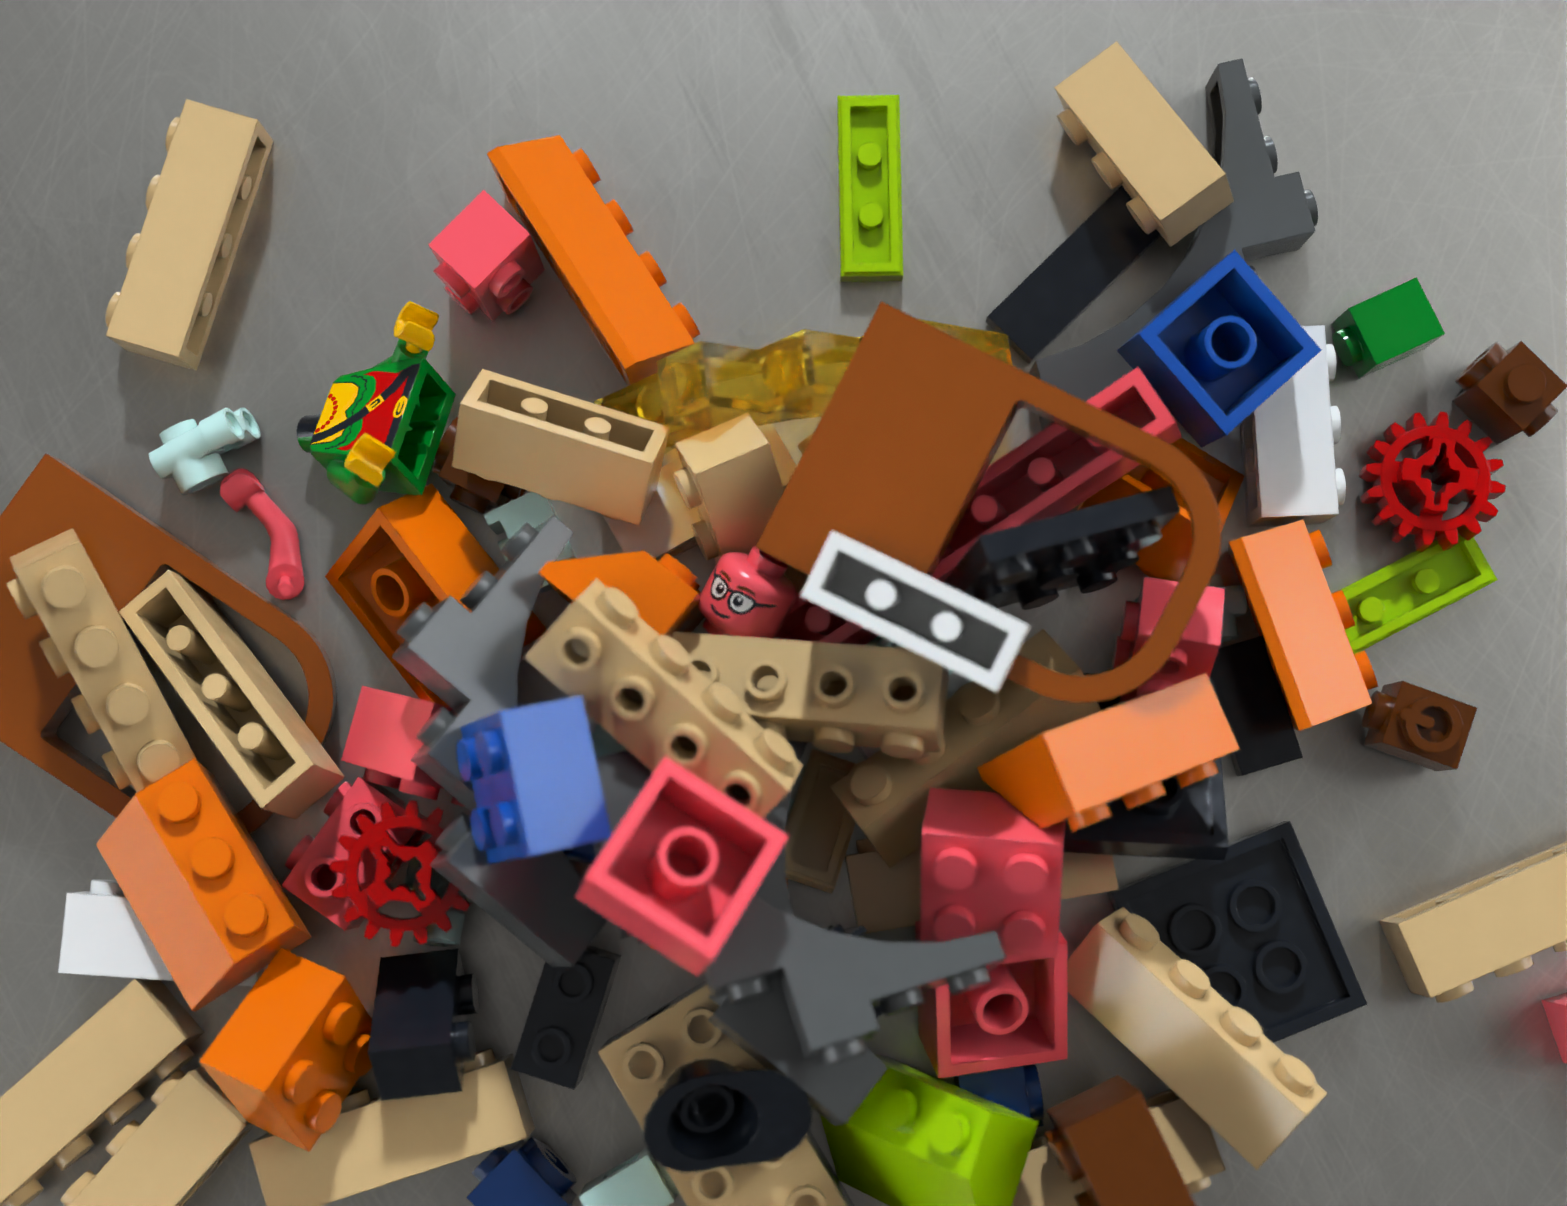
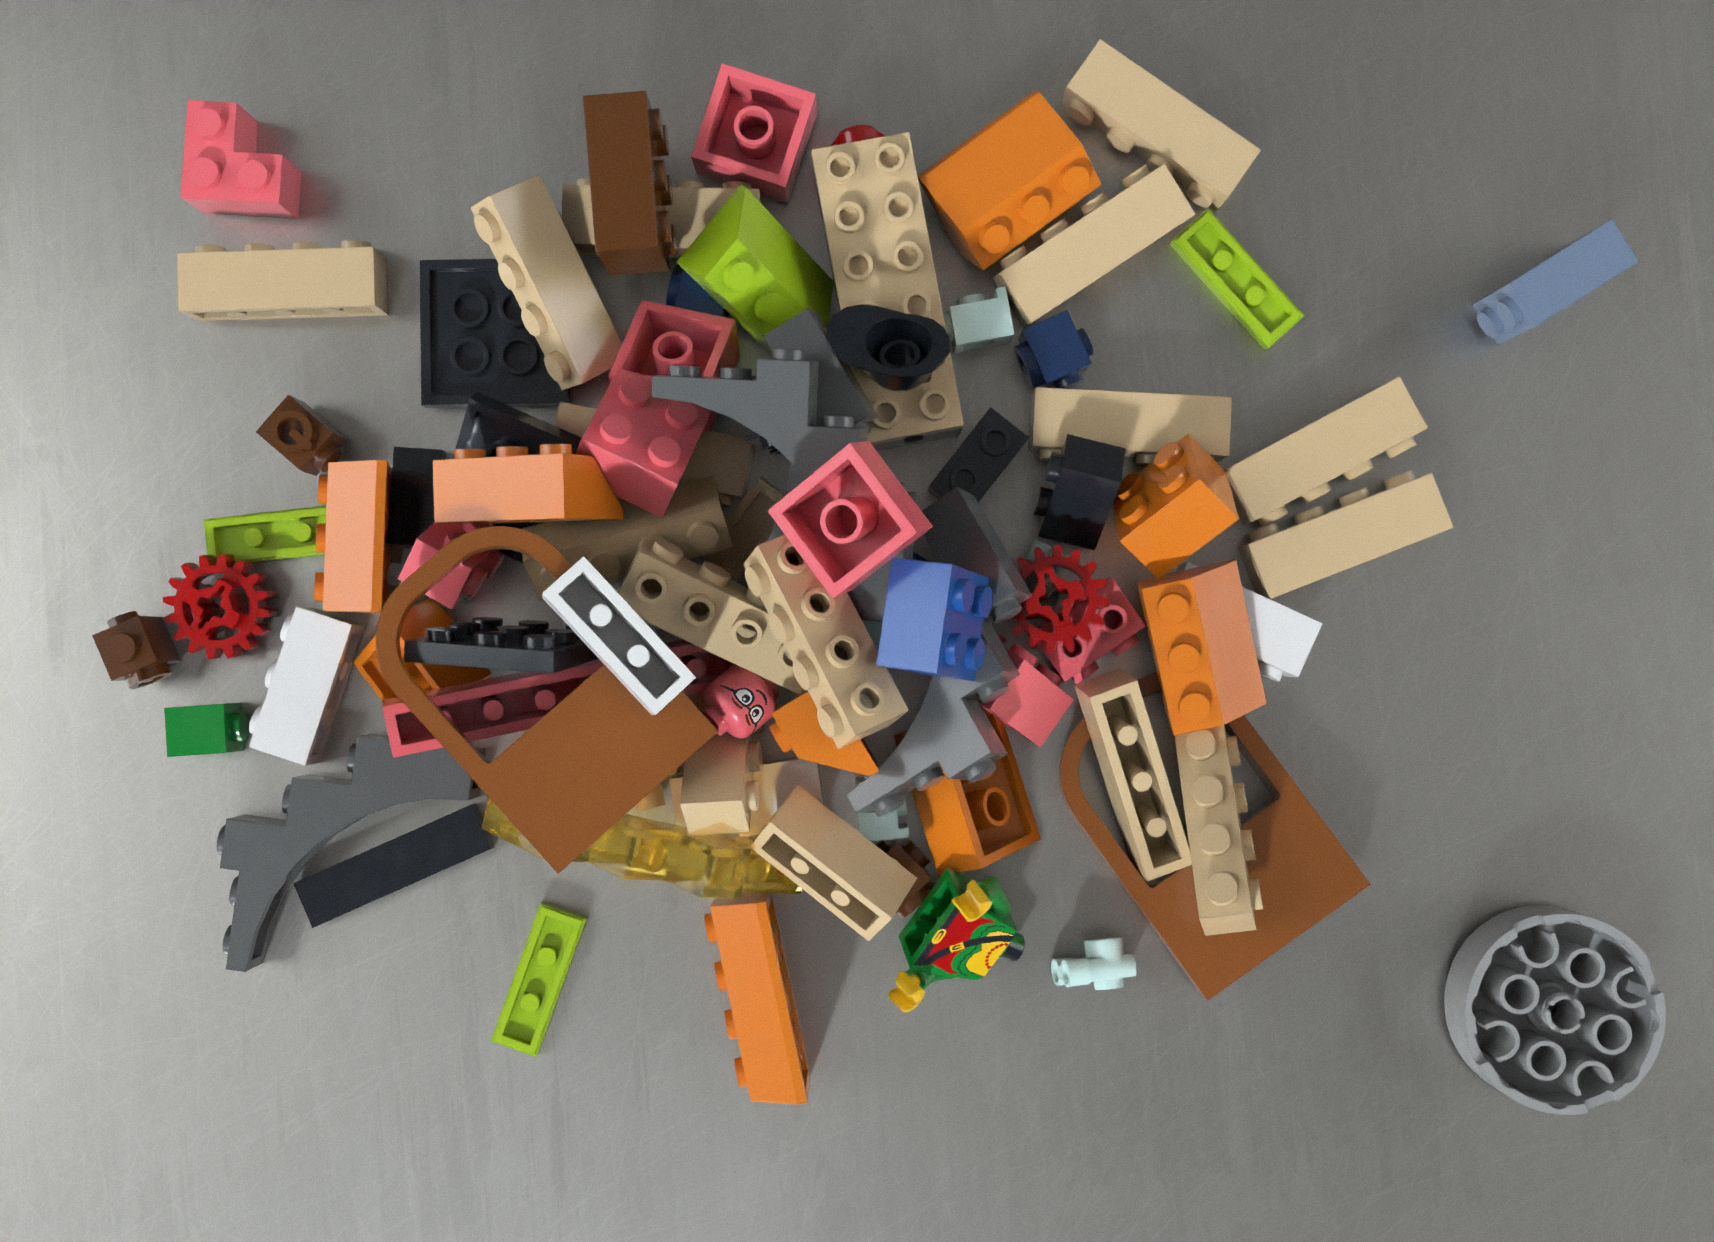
camera: 160 degrees left, 5 degrees up
tan brick [106,99,274,371] -> none
coral piece [220,468,304,600] -> none
coral brick [428,190,545,322] -> none
tan brick [1054,41,1234,247] -> none
blue brick [1117,250,1321,448] -> none

